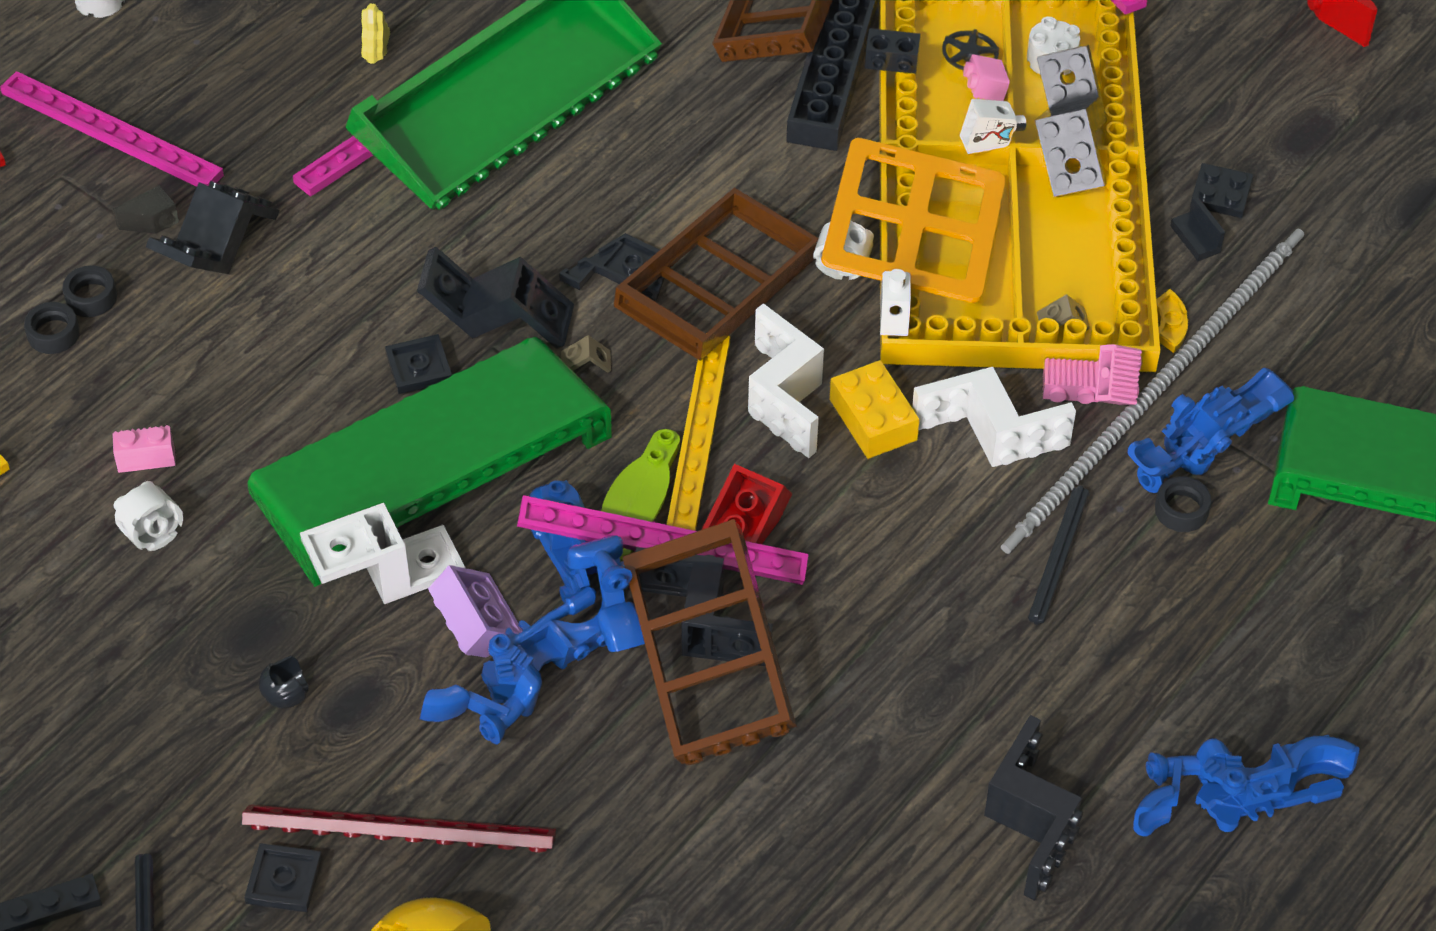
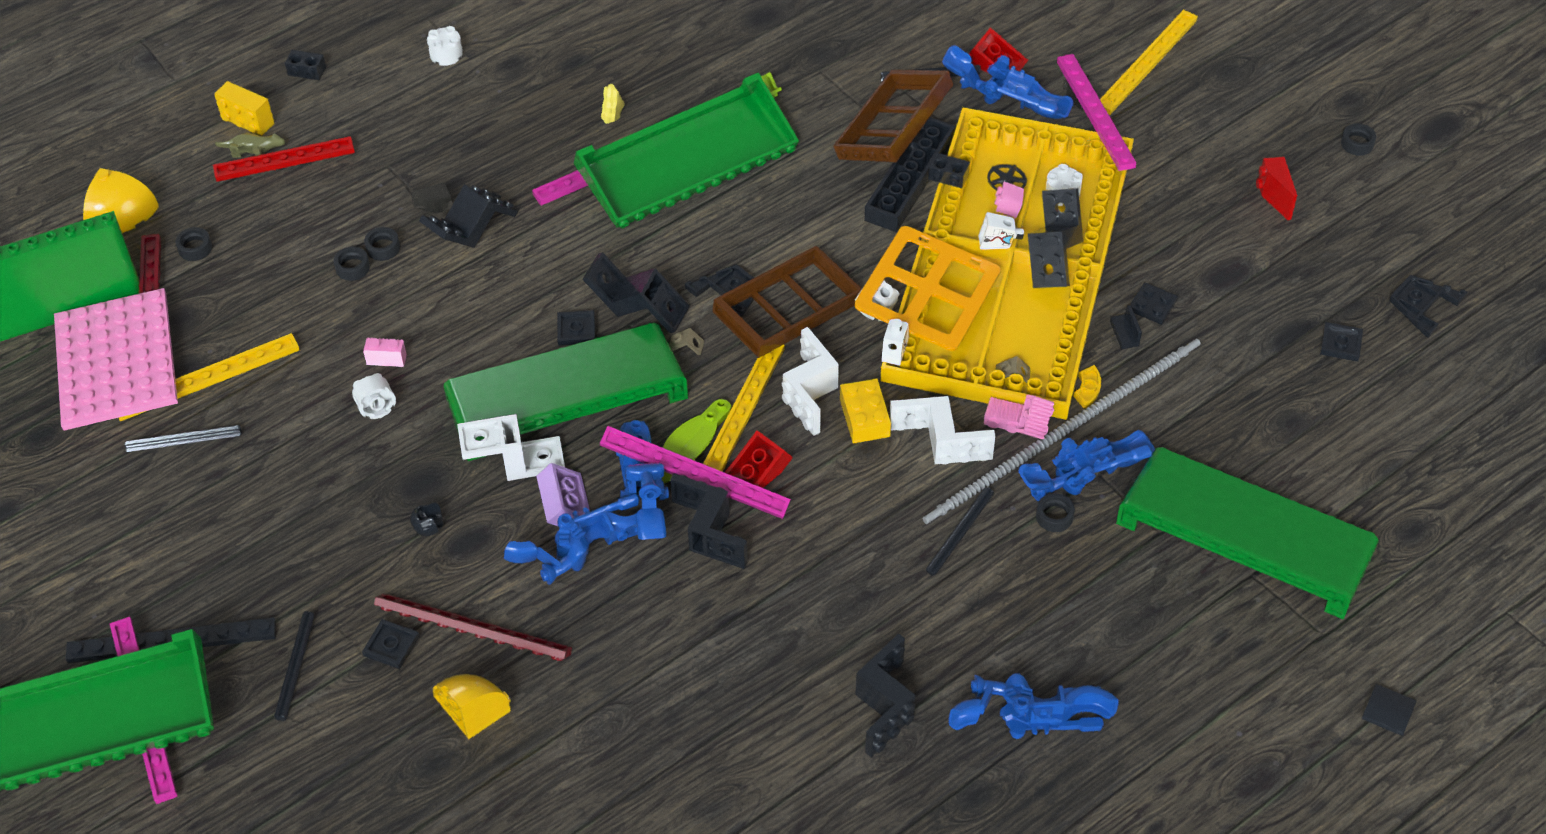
camera: 15 degrees right, 0 degrees up
dark pink plate [0,71,224,187] -> none
reddish brown window [622,519,797,765] -> none

